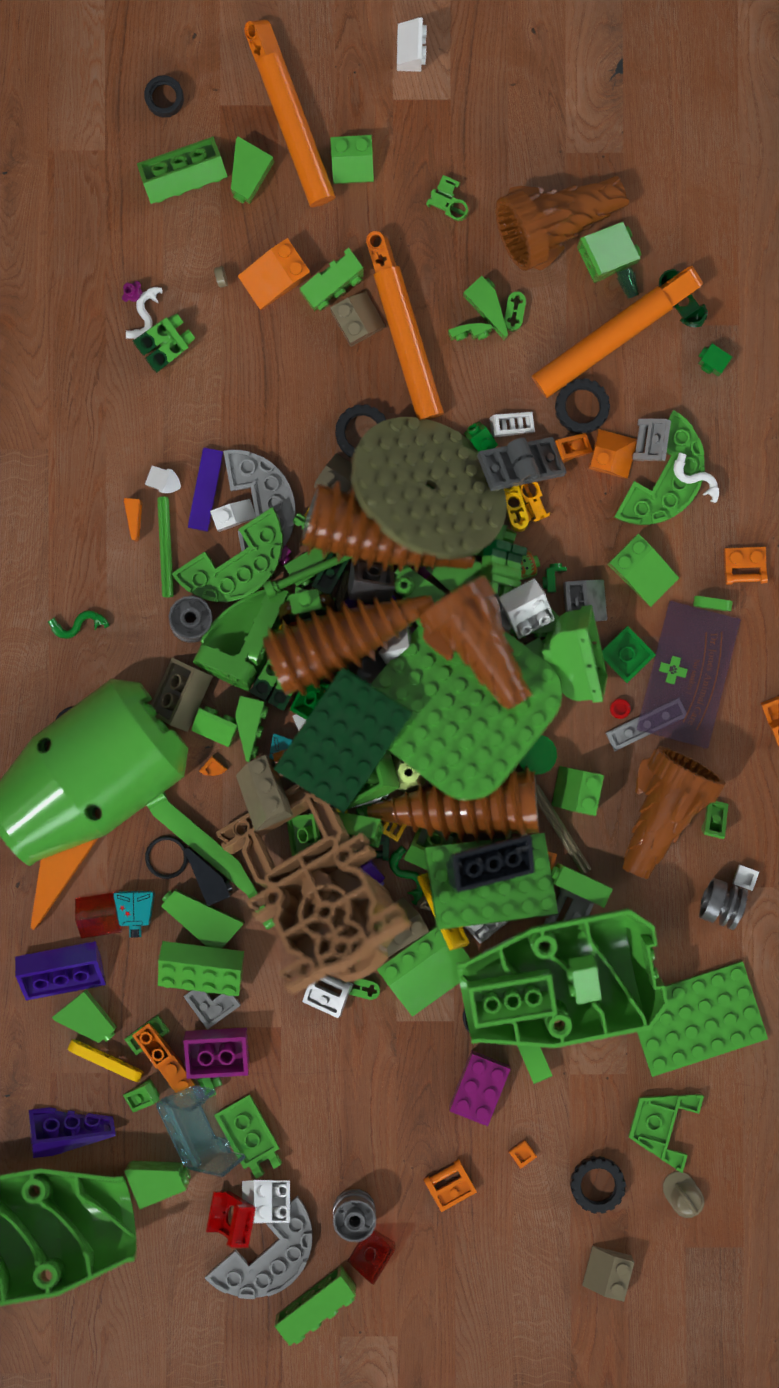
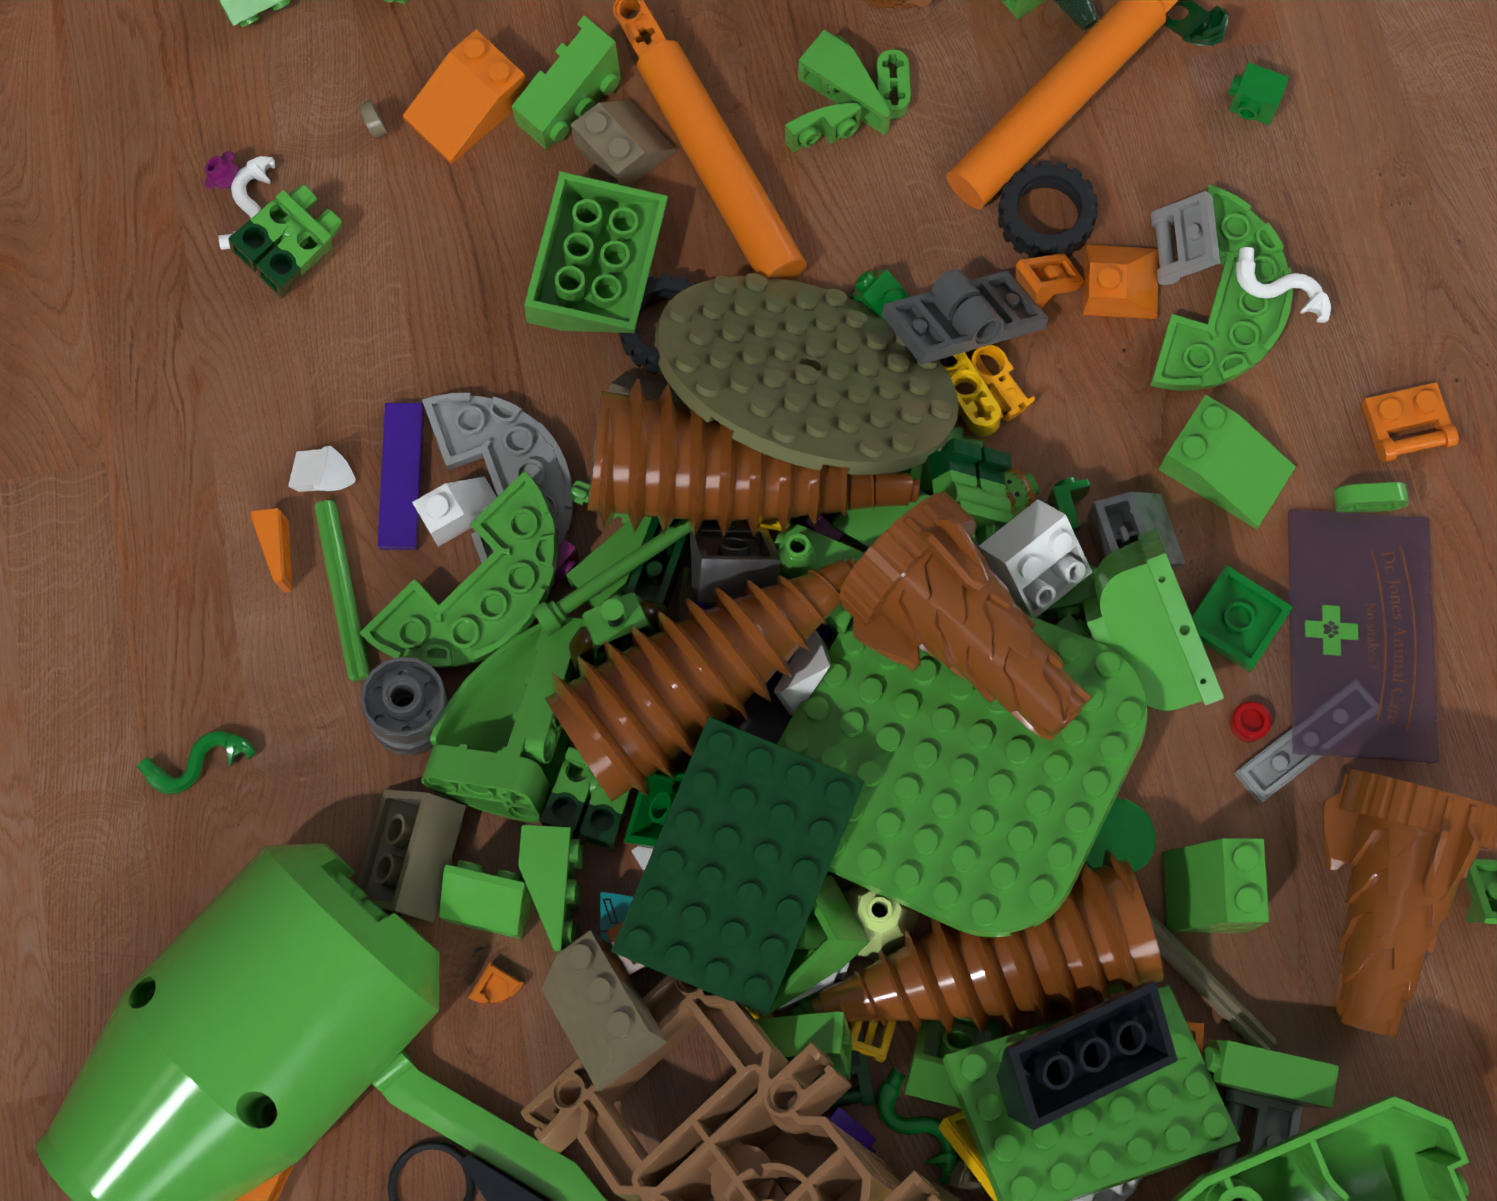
camera: 10 degrees left, 15 degrees down
bright green slope [287,813,321,857] -> none
white slope [490,412,535,437] -> none
none -> bright green slope [524,171,668,333]

